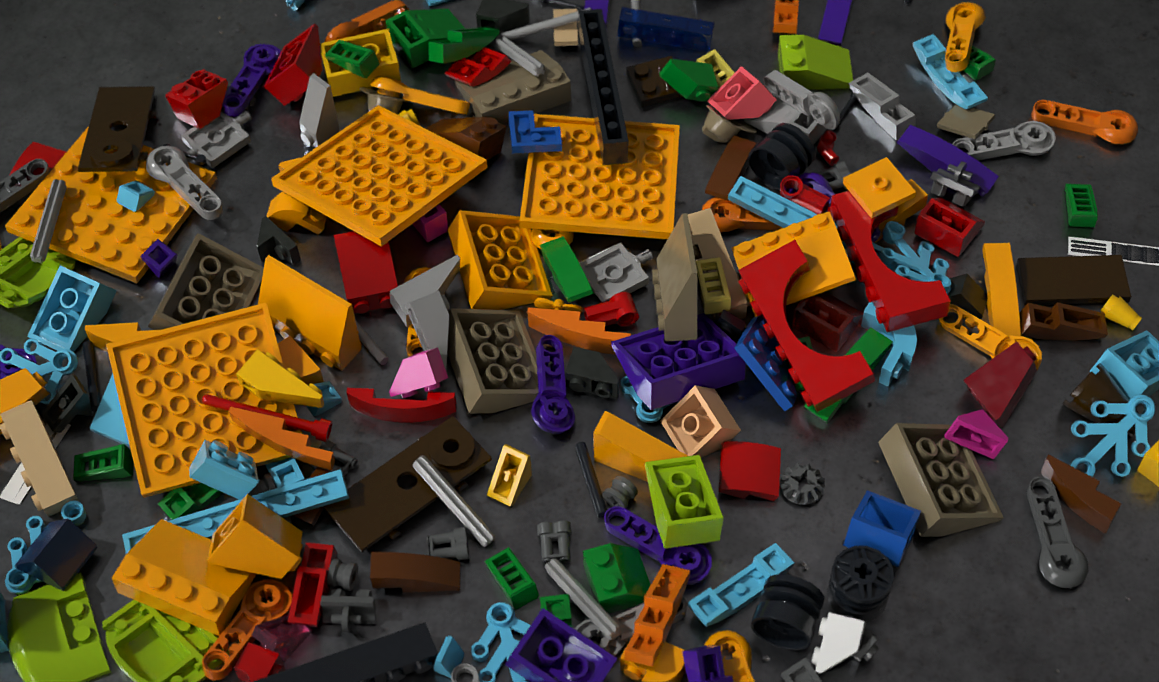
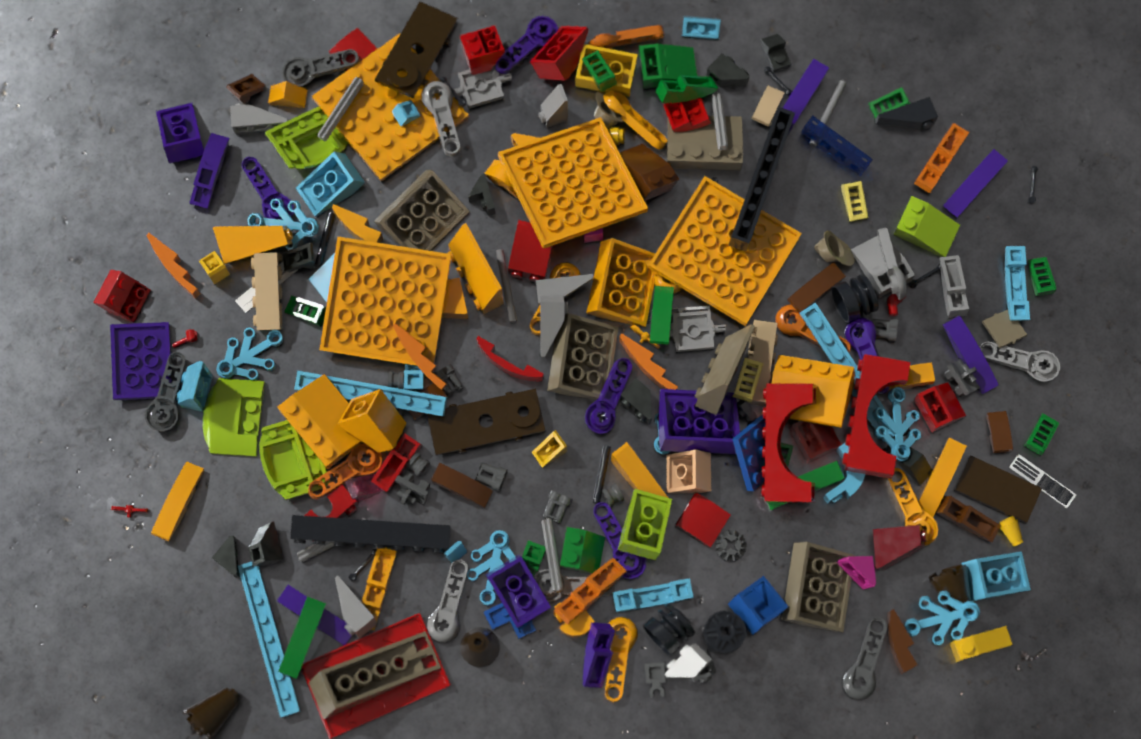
camera: 25 degrees right, 20 degrees up
dark blue slope [15,518,97,591] -> none
dark purple slope [140,239,178,278] -> none
green slope [157,482,223,520] -> none
medium azure slope [189,440,259,499] -> none
red piece [202,394,333,442] -> none
yellow slope [236,349,325,408] -> none
medium azure slope [307,381,342,416] -> none
slope [389,347,448,399] -> none
light grey axle [413,455,495,547] -> none
green slope [485,547,539,610] -> none
light grey bar [502,7,592,40] -> none
blue plate [508,110,562,154] -> none
red piece [583,292,639,327] -> none
dark brown plate [626,56,683,107] -> none
green slope [660,59,719,102] -> none
coral slope [708,66,777,120] -> none
red piece [780,175,830,214] -> none
light orange plate [843,157,916,219] -> none
light orange beam [945,2,986,72] -> none
orange beam [1031,100,1138,144] -> none
none -> reddish brown slope [986,411,1013,453]

